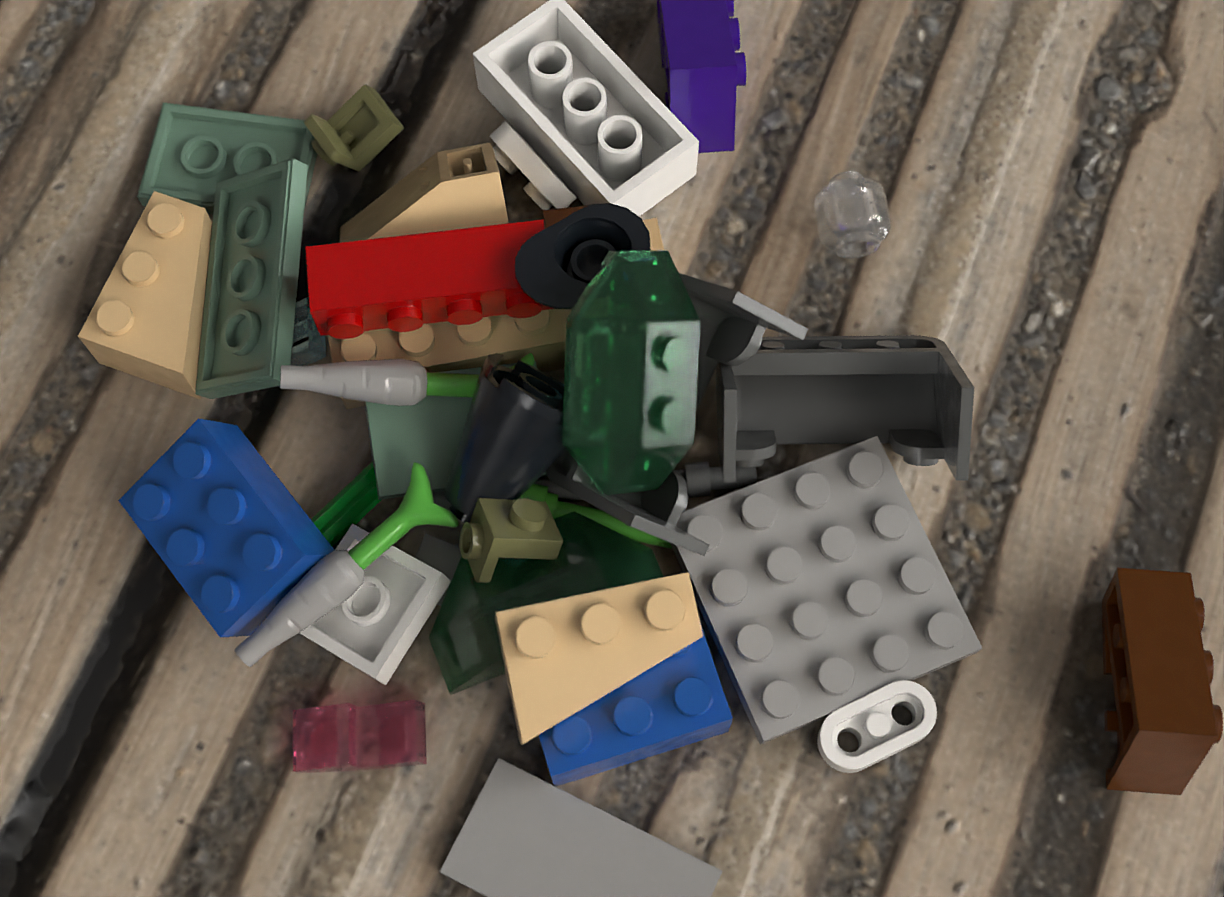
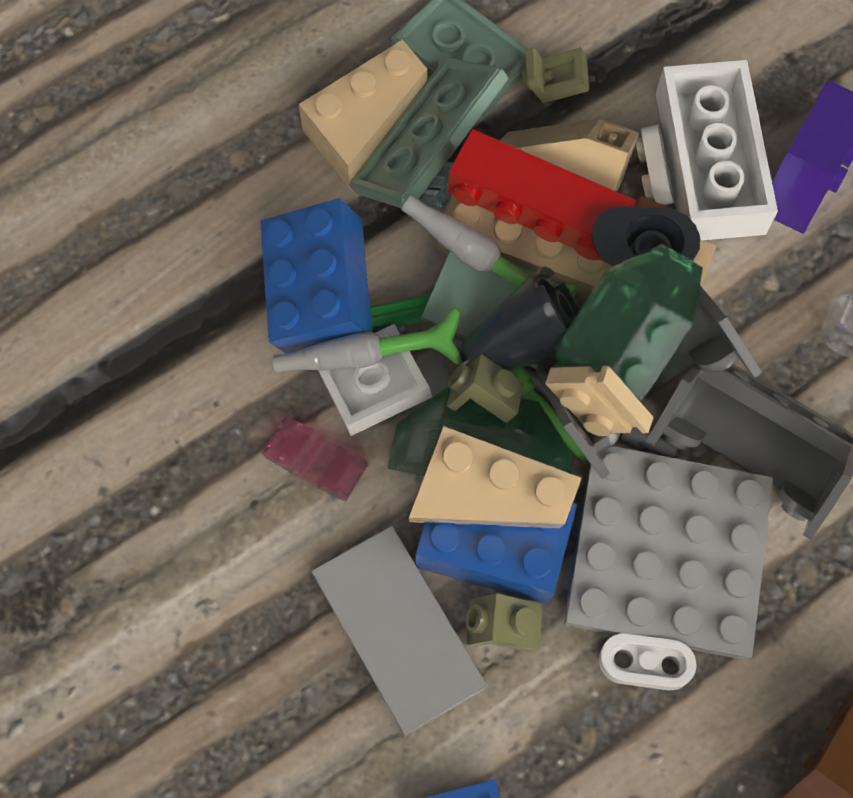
camera: 30 degrees right, 0 degrees up
none -> olive bracket [465,593,543,652]
none -> tan plate [545,366,653,436]

